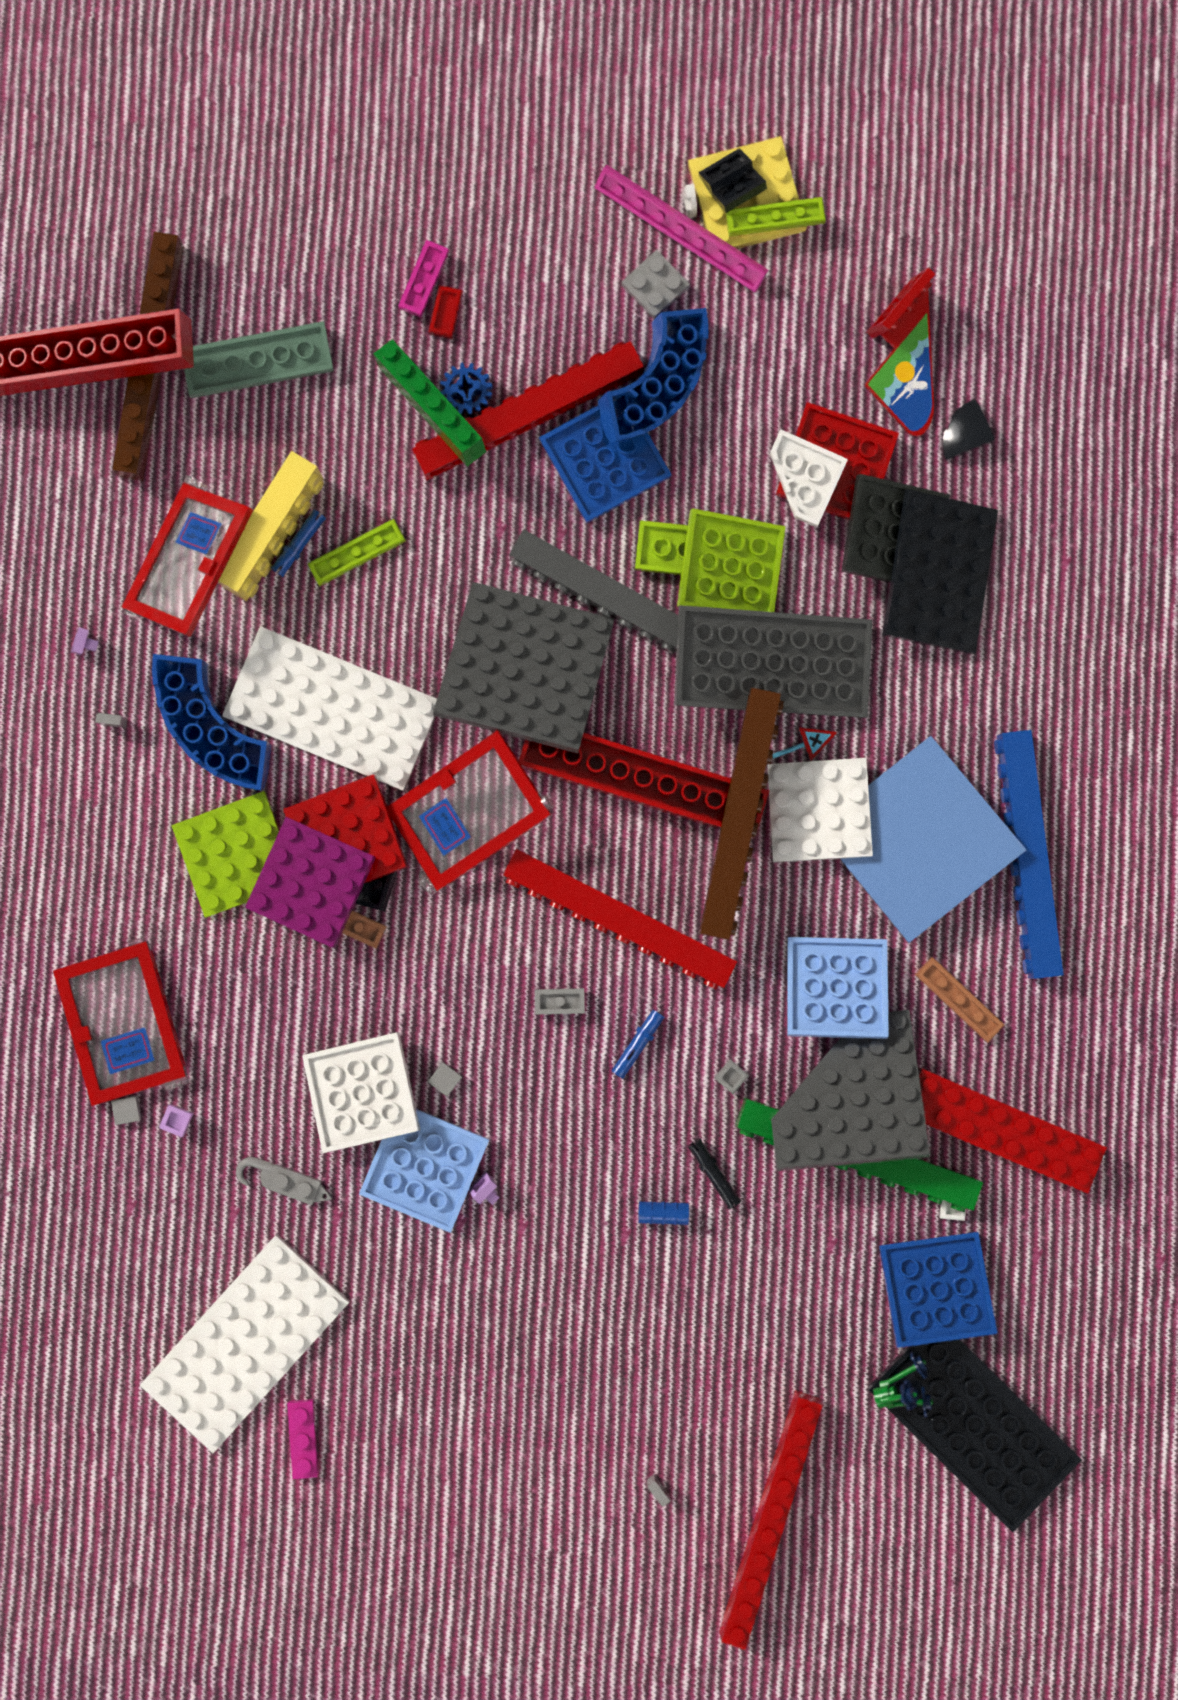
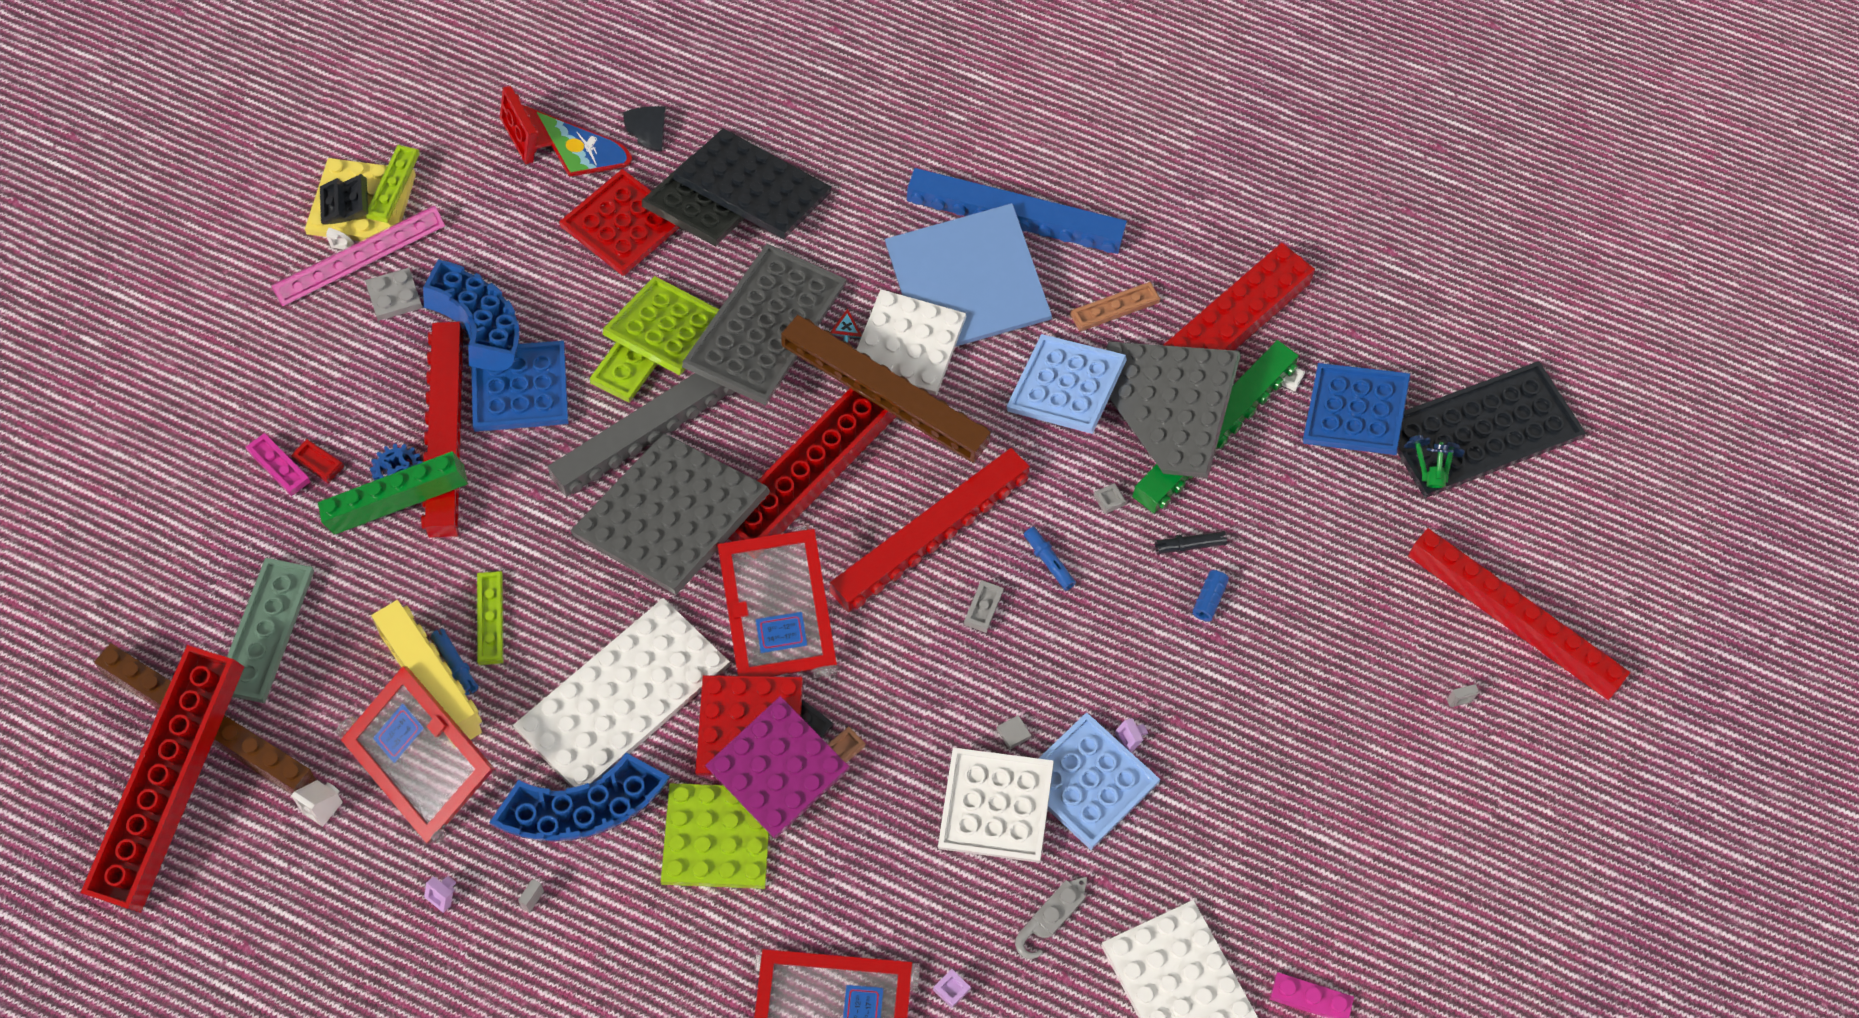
camera: 65 degrees left, 25 degrees down
white plate [770,429,848,528] -> none
none -> white slope [291,780,343,827]

